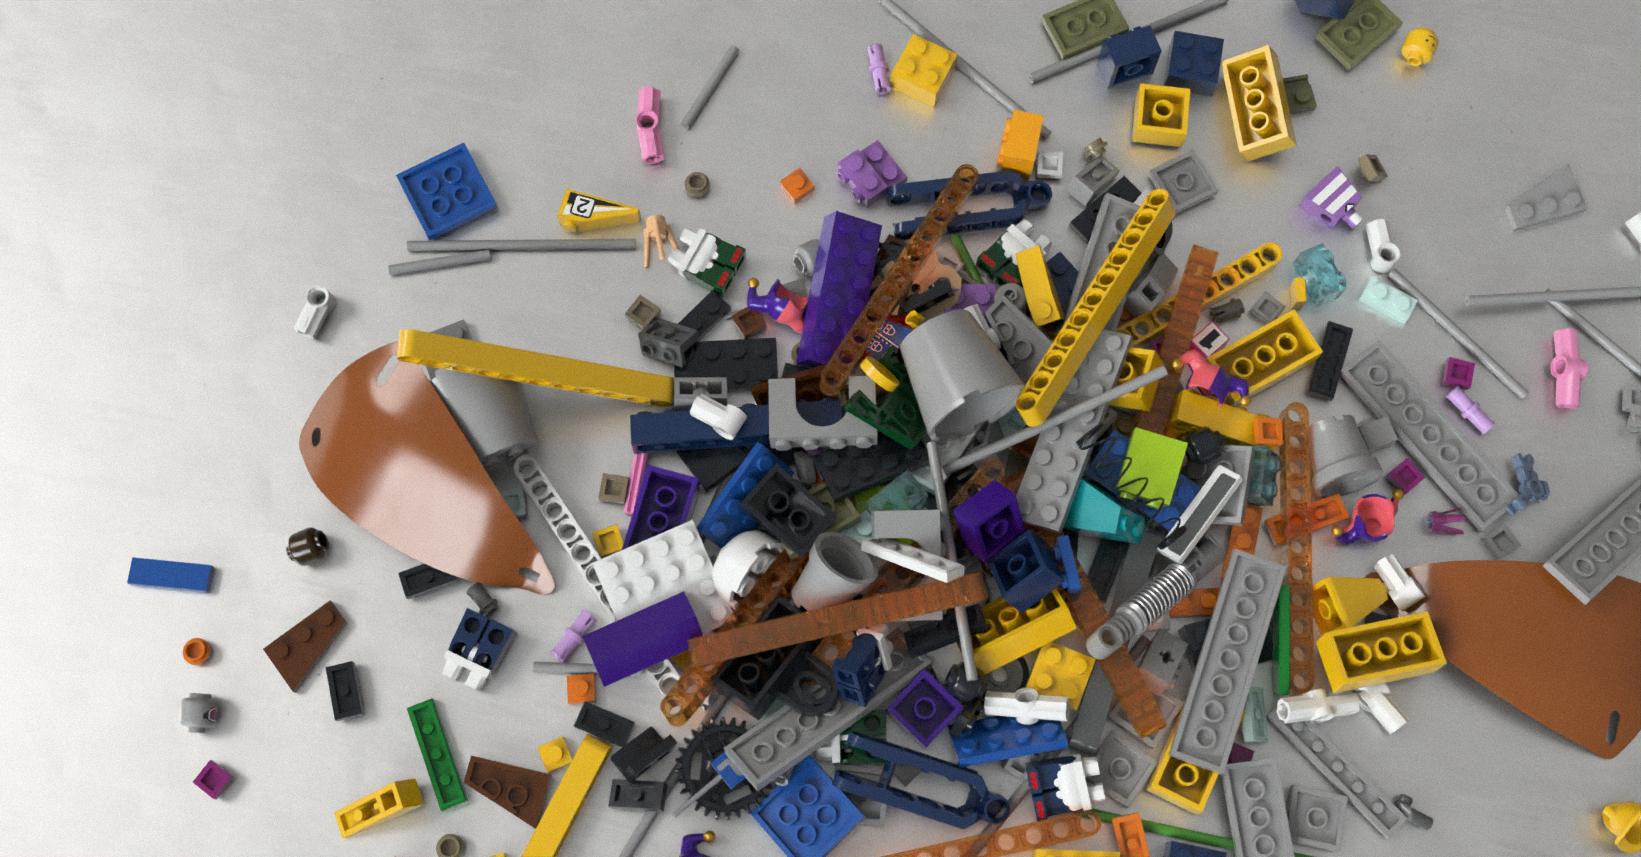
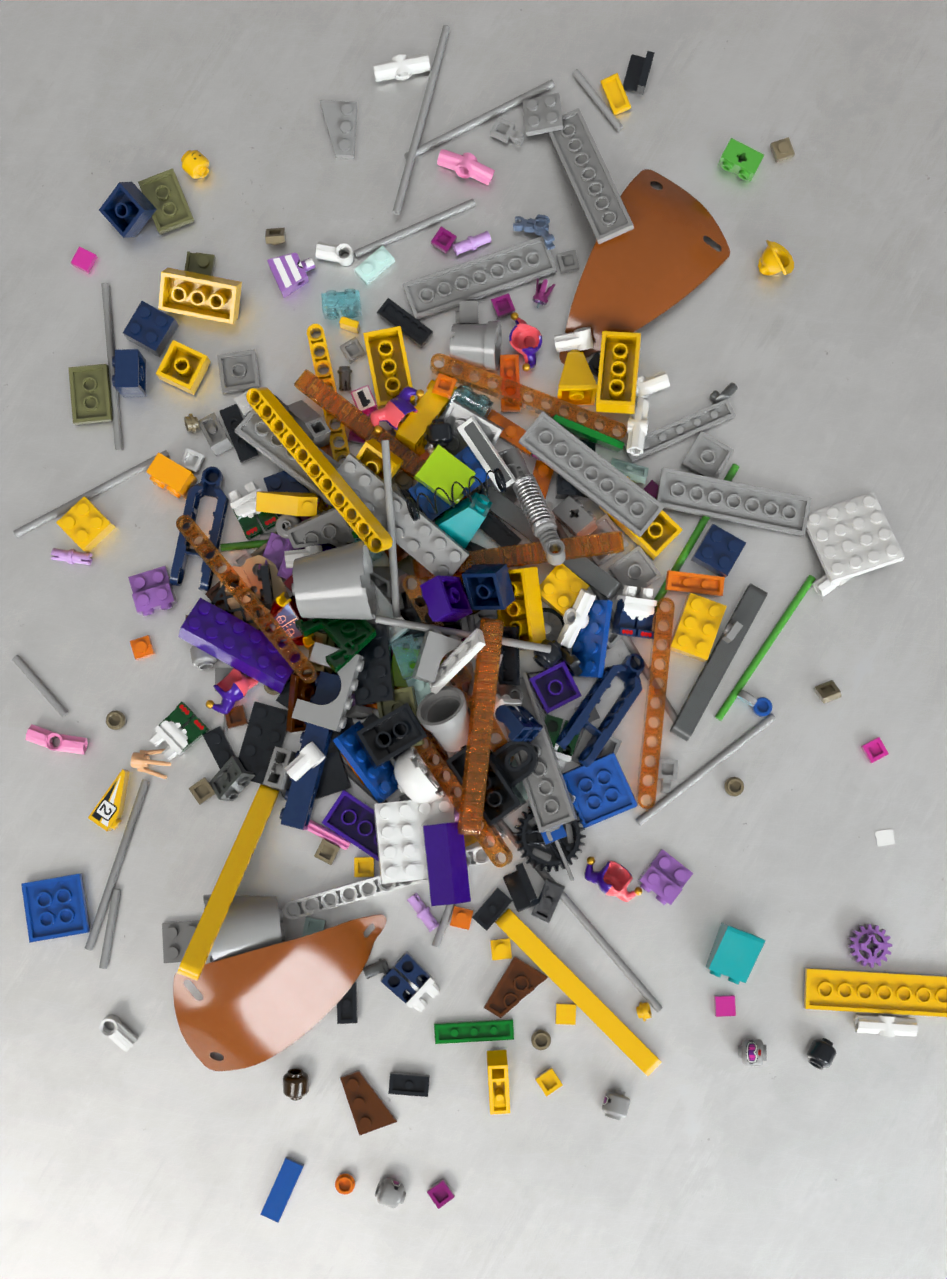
camera: 75 degrees left, 10 degrees up
yellow piece [860,356,900,392] -> none
blue plate [1052,535,1081,596] -> none

